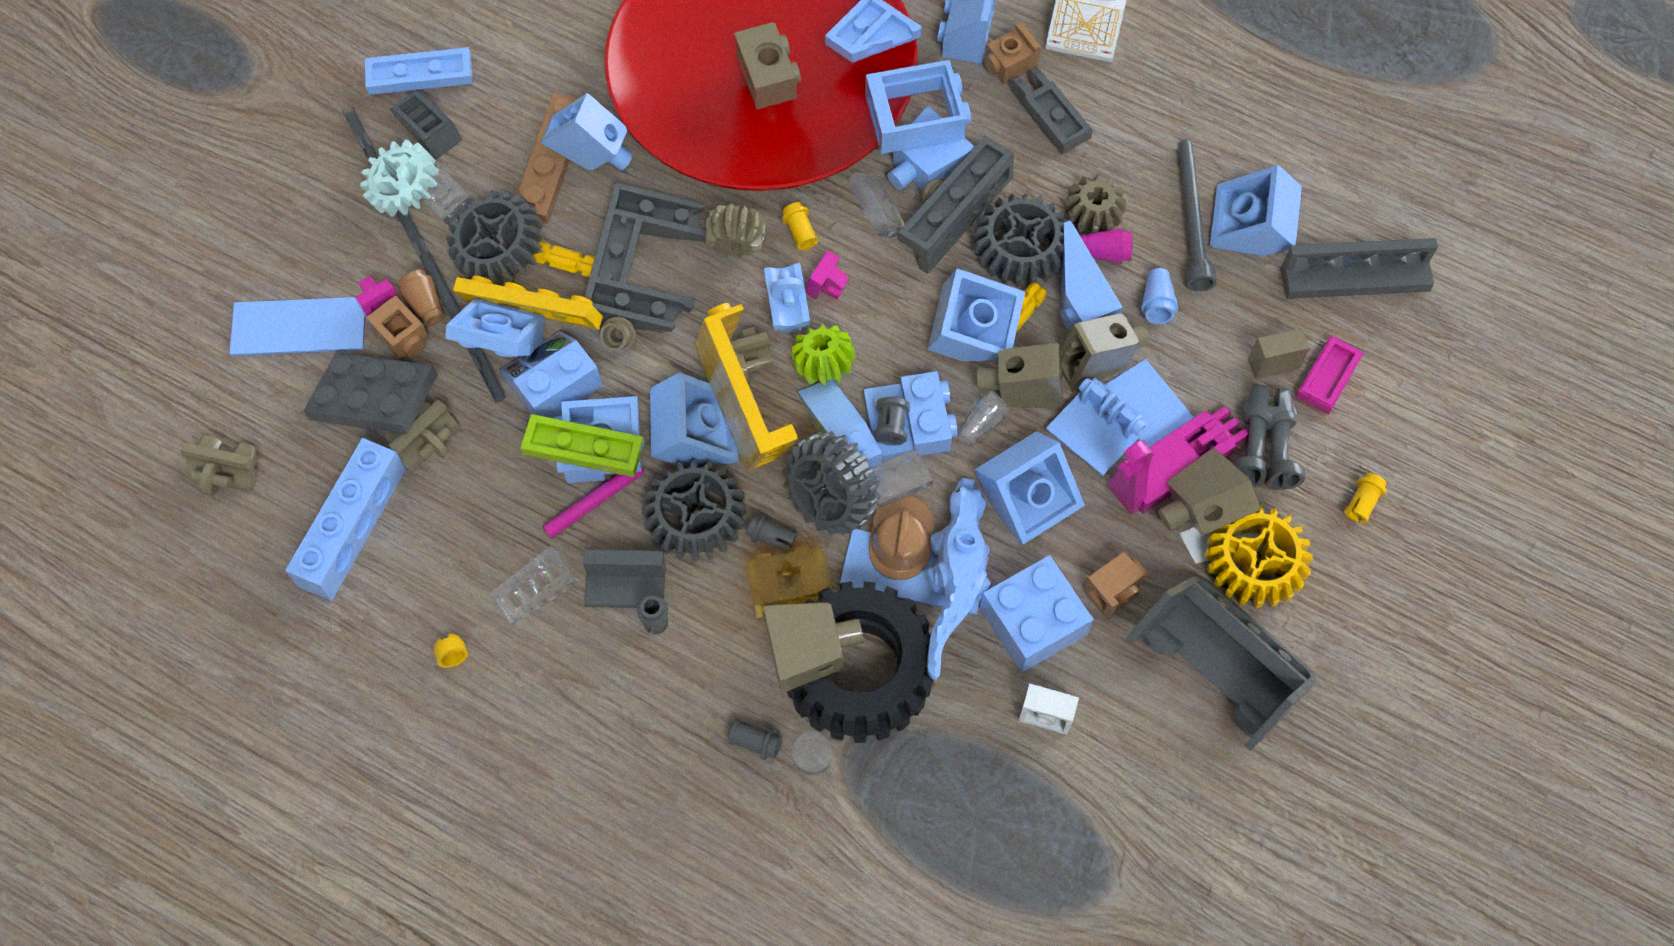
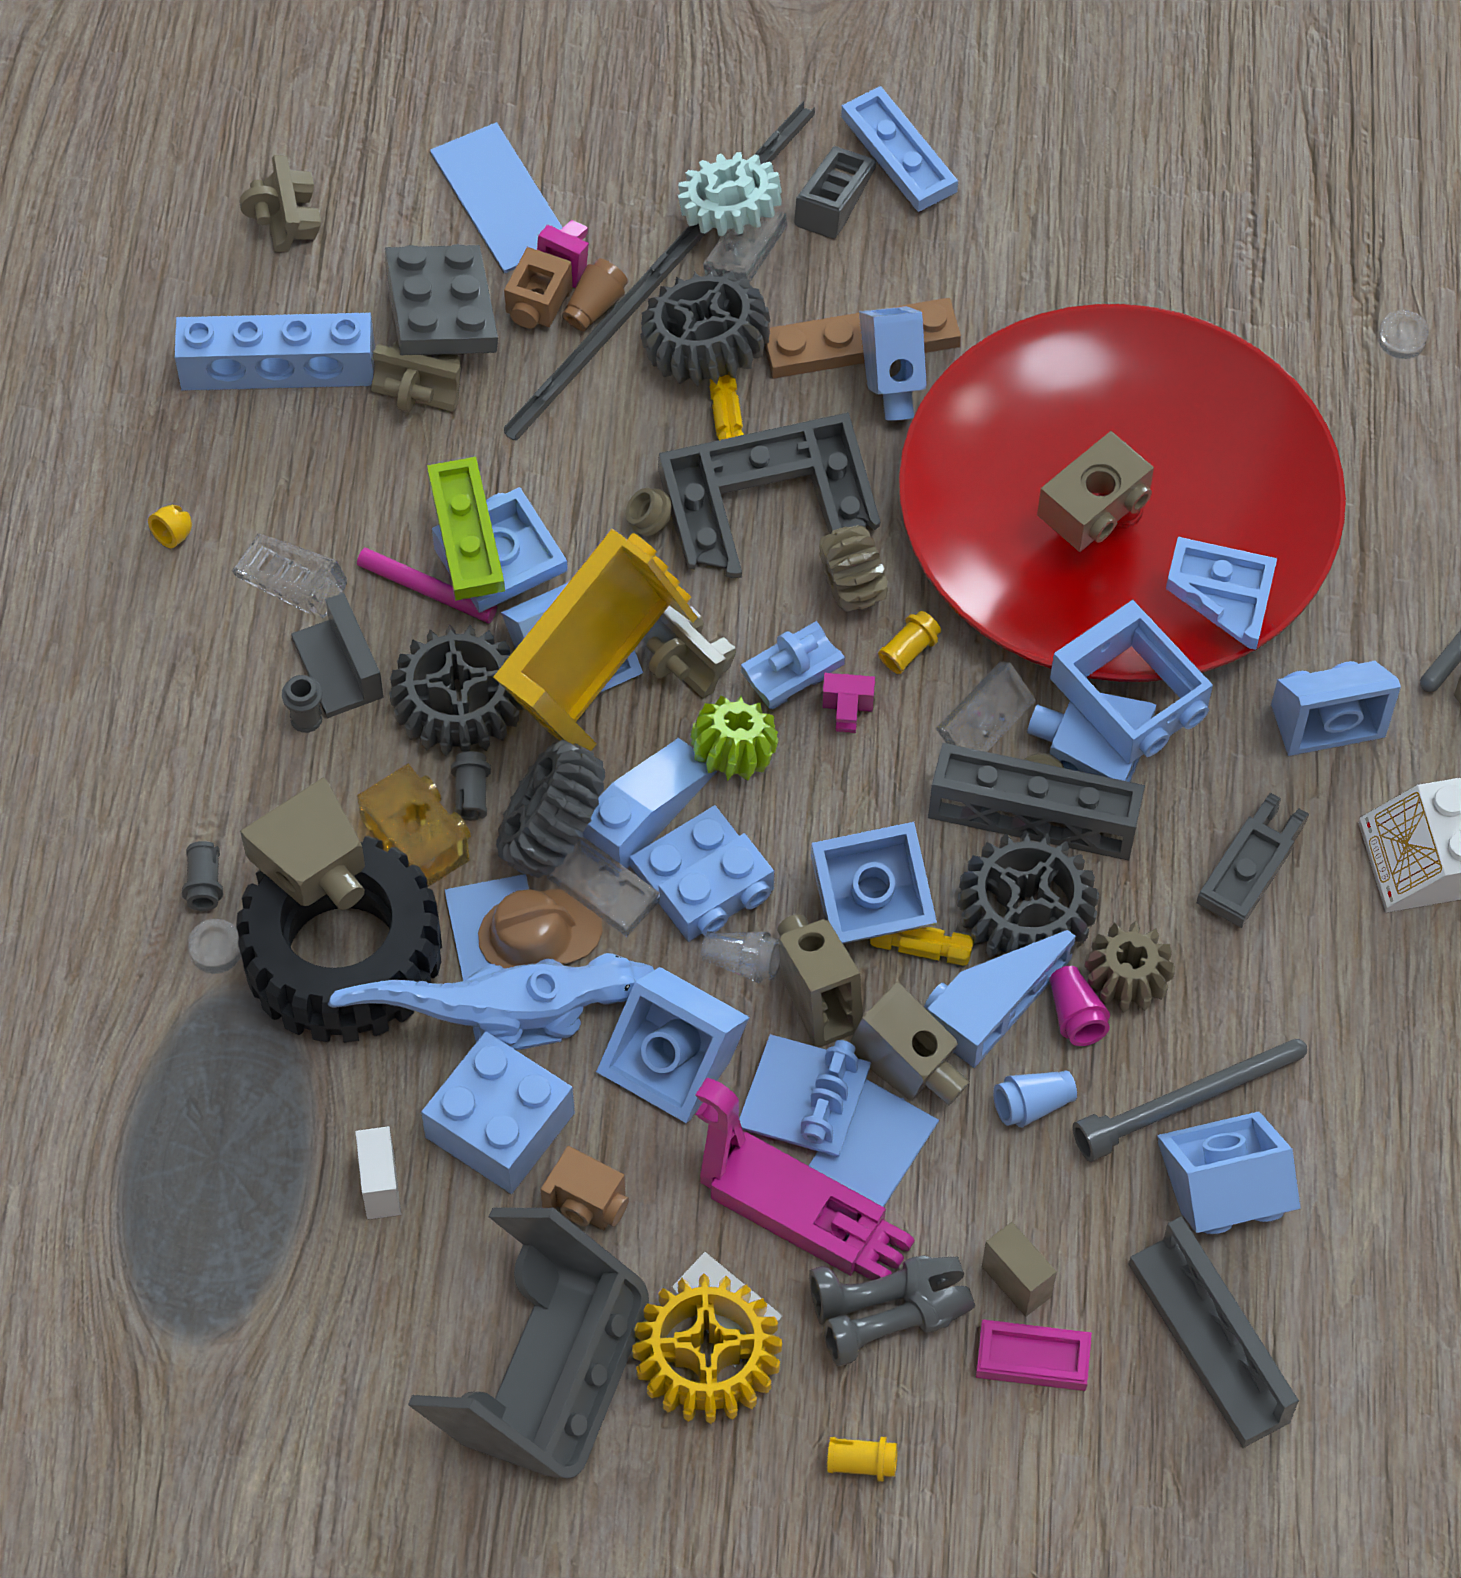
camera: 65 degrees right, 5 degrees down
light blue plate [445,298,545,357] -> none
yellow plate [453,276,603,330] -> none
light blue slope [499,331,602,418] -> none
dark grey bush [873,397,910,446] -> none
medium nougat brick [984,22,1041,85] -> none
dark tan torso [1158,448,1261,534] -> none

